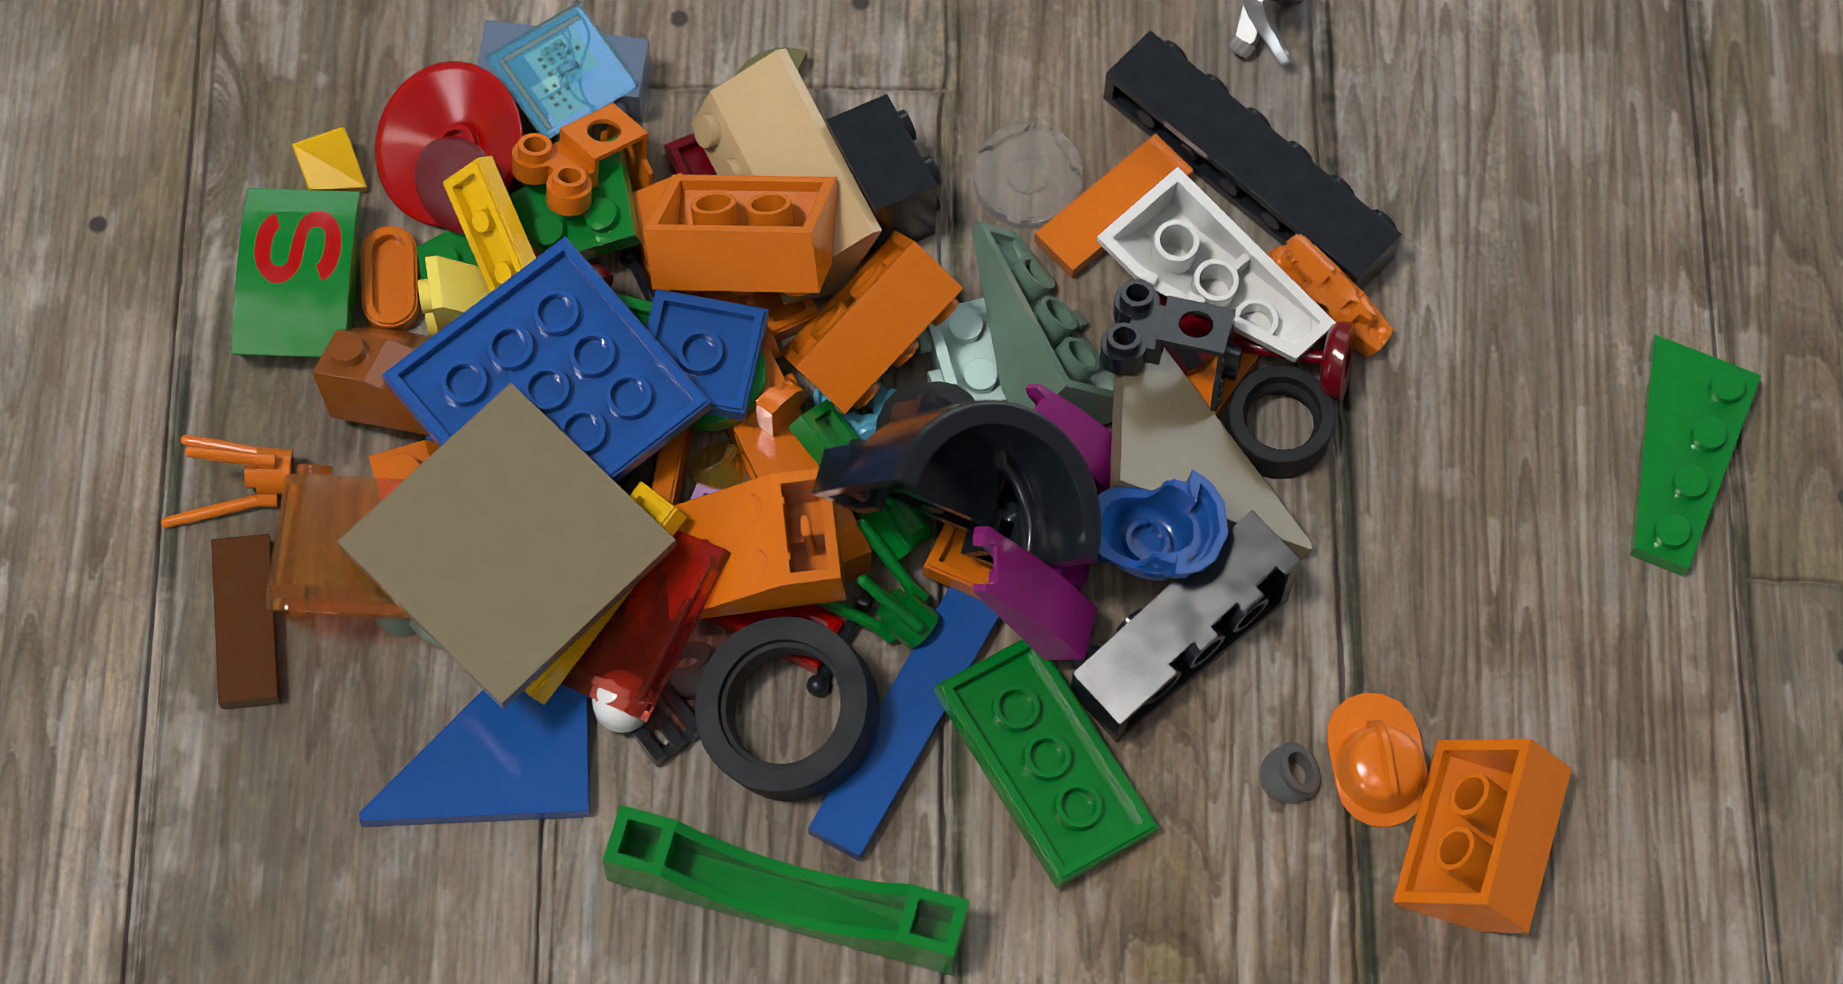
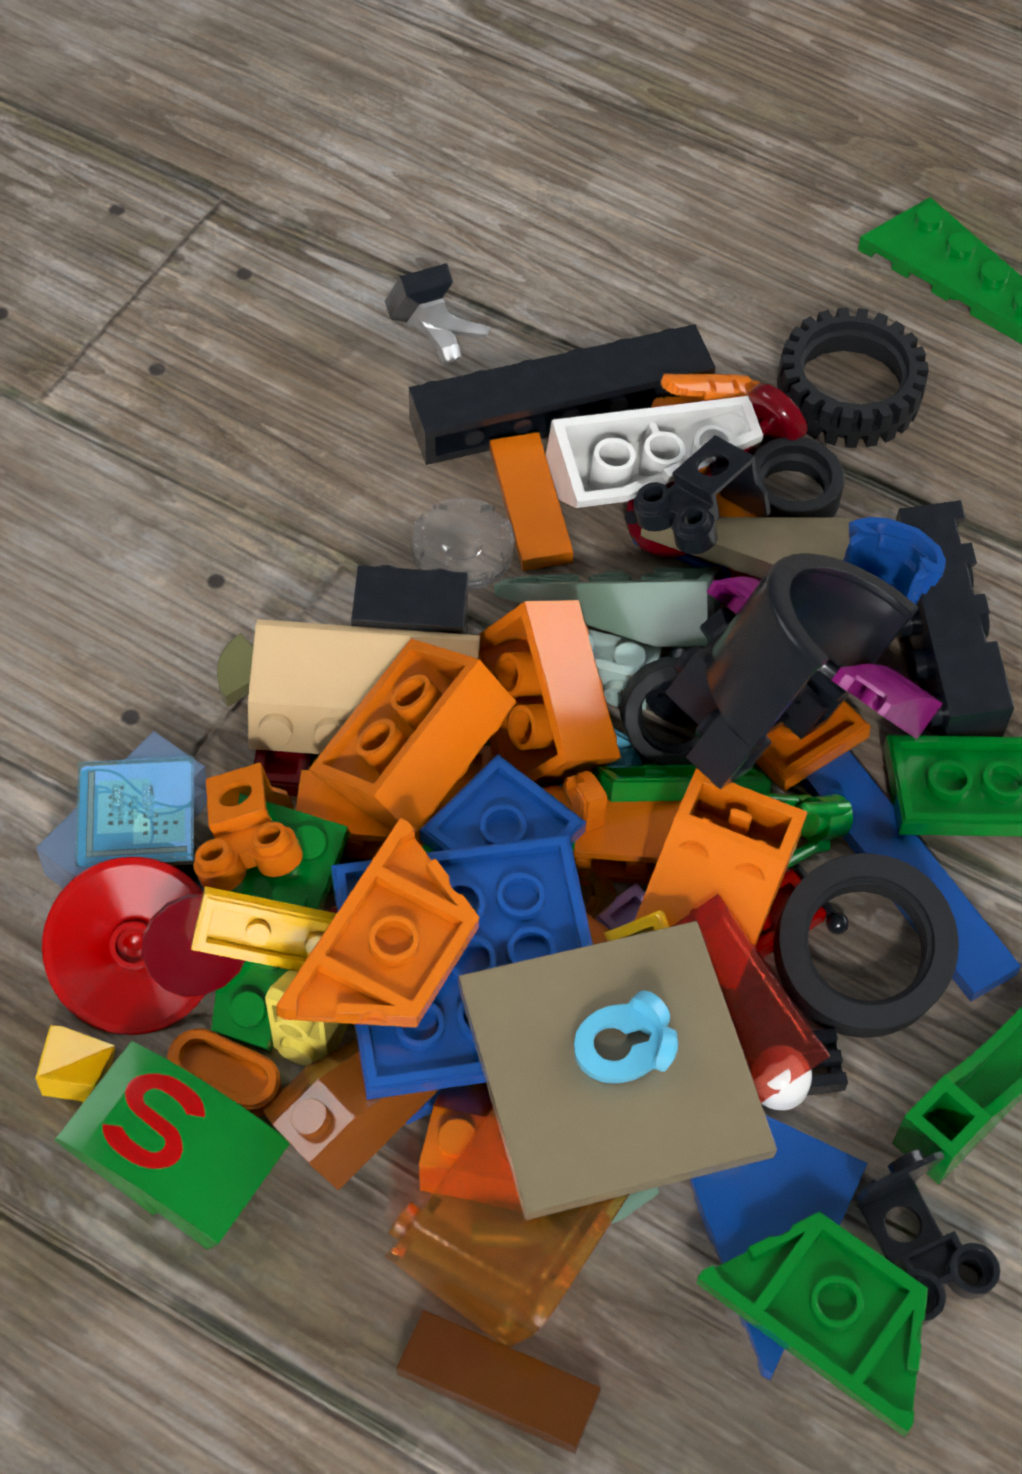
camera: 60 degrees left, 10 degrees down
orange plant [161,435,294,528] -> none
none -> orange wing [276,818,480,1028]
none -> medium azure piece [574,990,678,1084]
none -> green wing [696,1211,928,1437]
none -> black tyre [777,307,929,448]
none -> black piece [857,1149,1000,1325]

